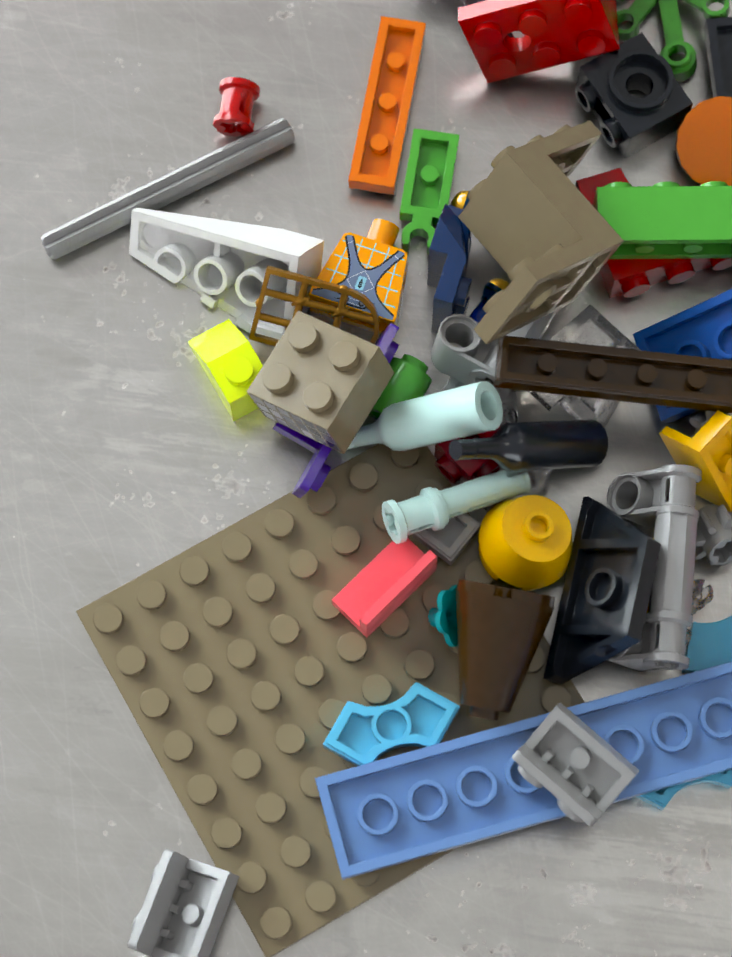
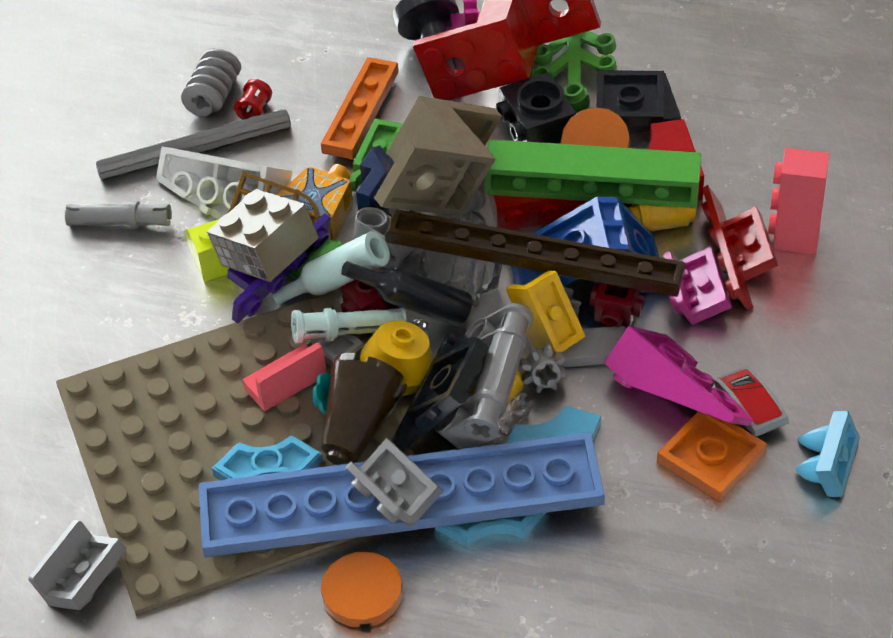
camera: 10 degrees right, 25 degrees down
none -> light grey pin [65,201,172,229]
none -> light grey piece [181,48,242,117]
none -> orange tile [321,552,403,627]

